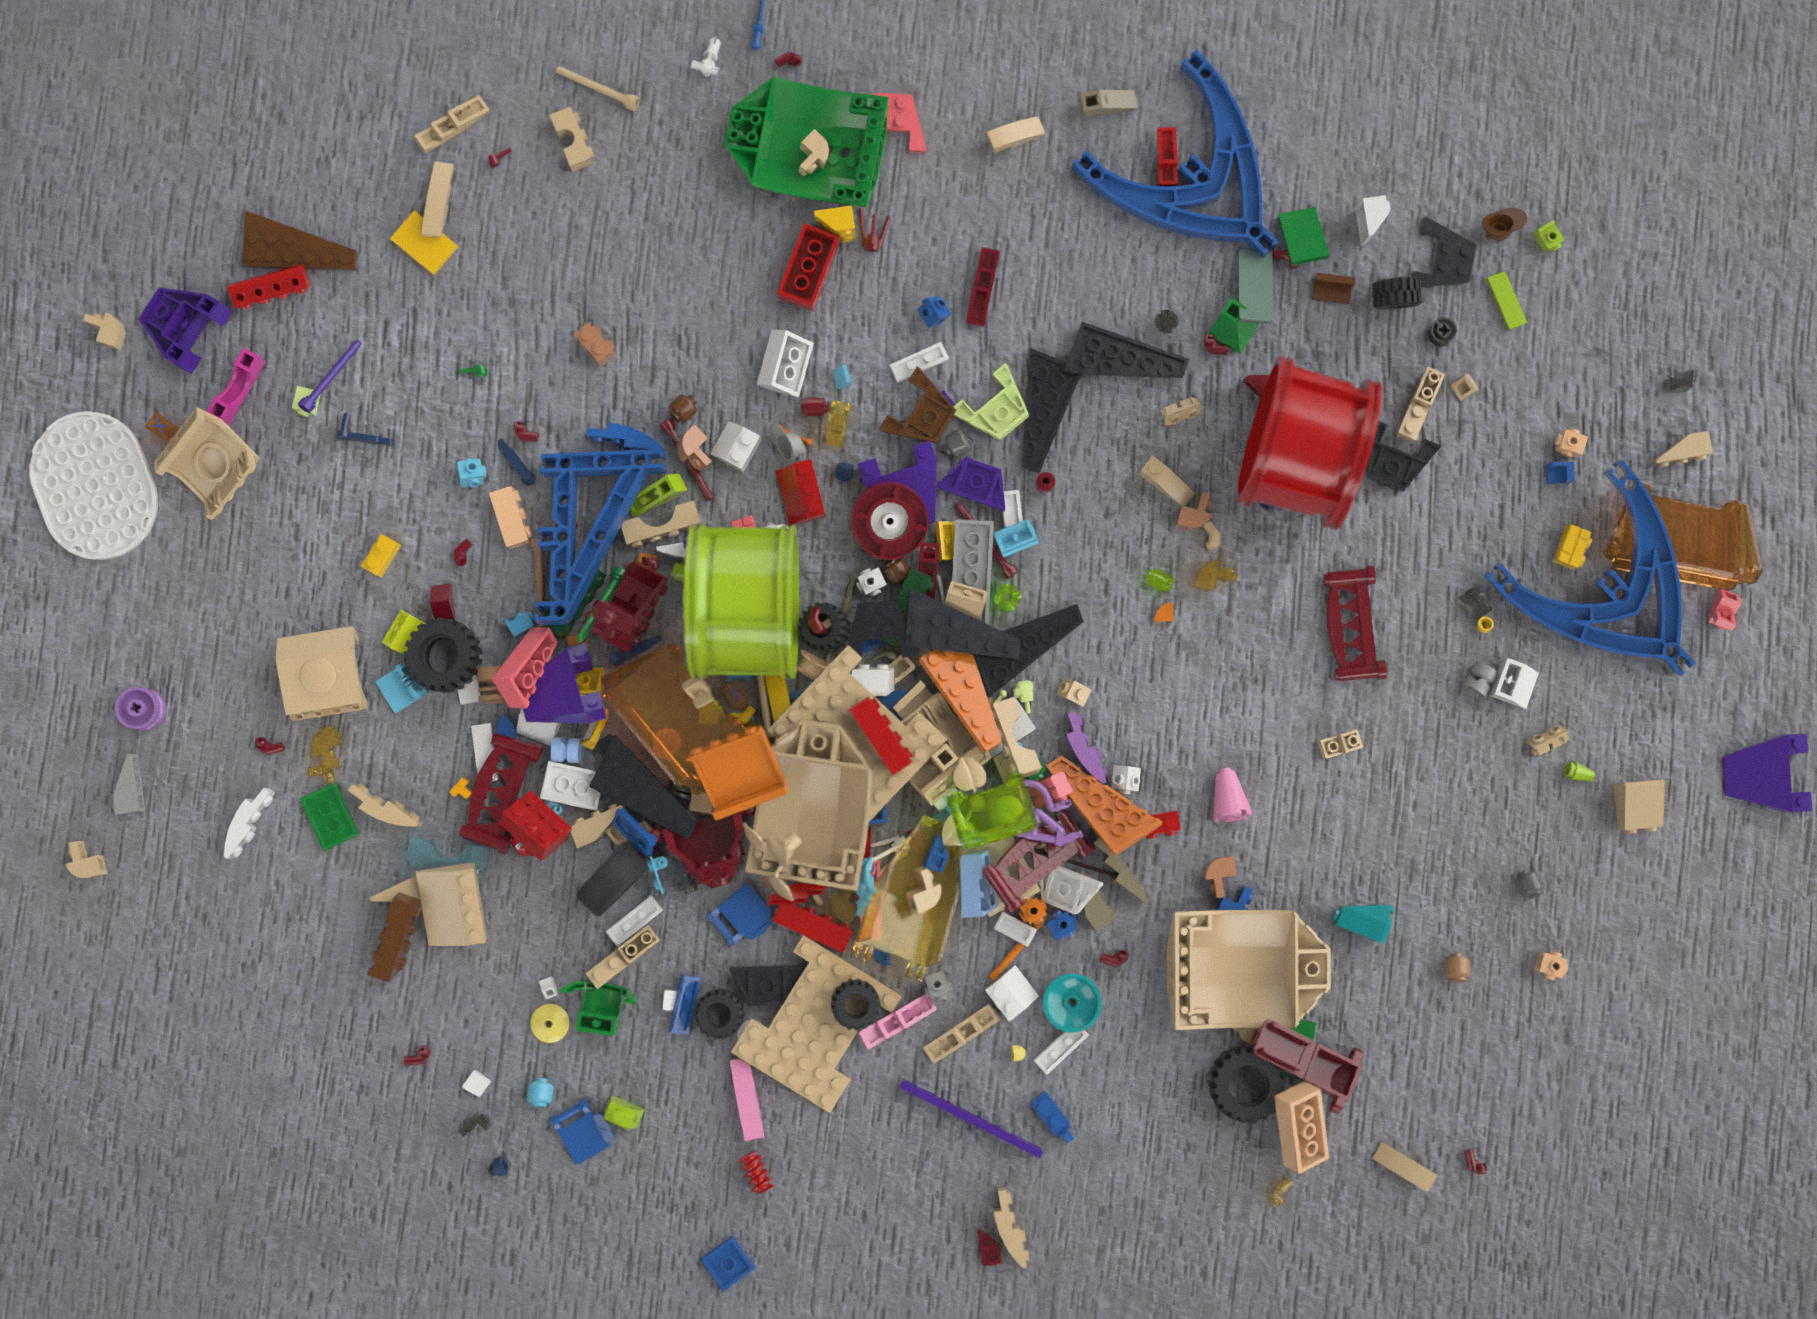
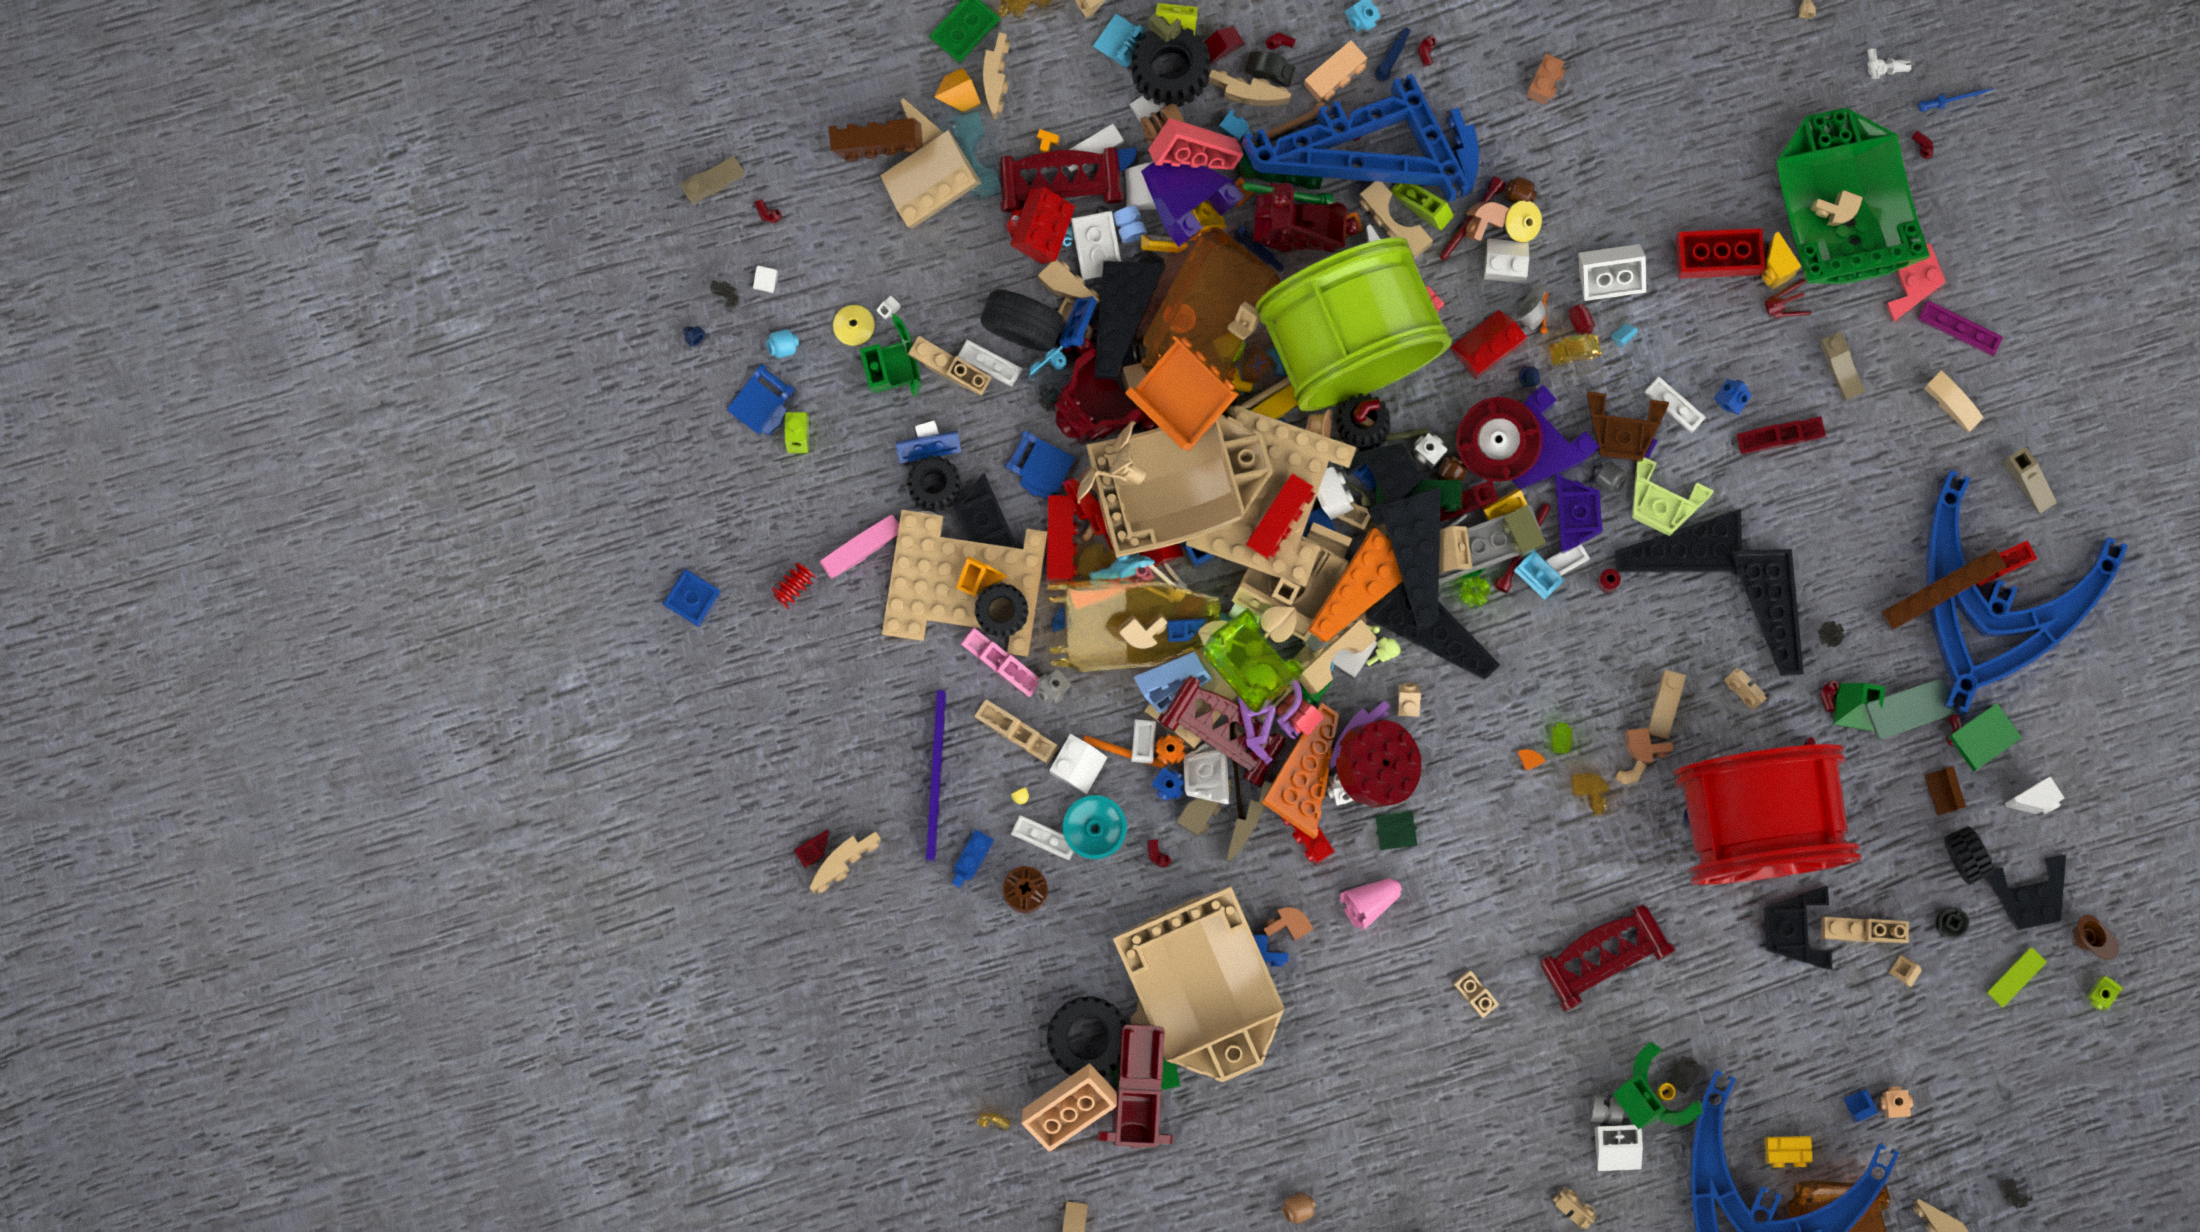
camera: 65 degrees right, 5 degrees down
teal slope [1332,905,1394,944] -> none
none -> dark tan slope [679,156,745,206]
none -> light orange slope [934,68,981,113]
none -> light orange slope [956,556,1008,597]
none -> reddish brown wheel [1003,866,1048,914]
none -> olive bracket [1148,13,1181,43]
none -> tan slope [1208,69,1292,106]
none -> pearl dark grey brick [1244,51,1296,87]
none -> dark red piece [1336,720,1422,808]
none -> clear green piece [1375,811,1417,851]
none -> olive brick [1501,505,1546,557]
none -> light yellow dish [1505,201,1542,242]
none -> green piece [1613,1042,1703,1130]
none -> dark tan slope [1819,331,1865,401]
none -> reddish brown arch [1881,548,2006,631]
none -> magenta tile [1917,300,2003,357]

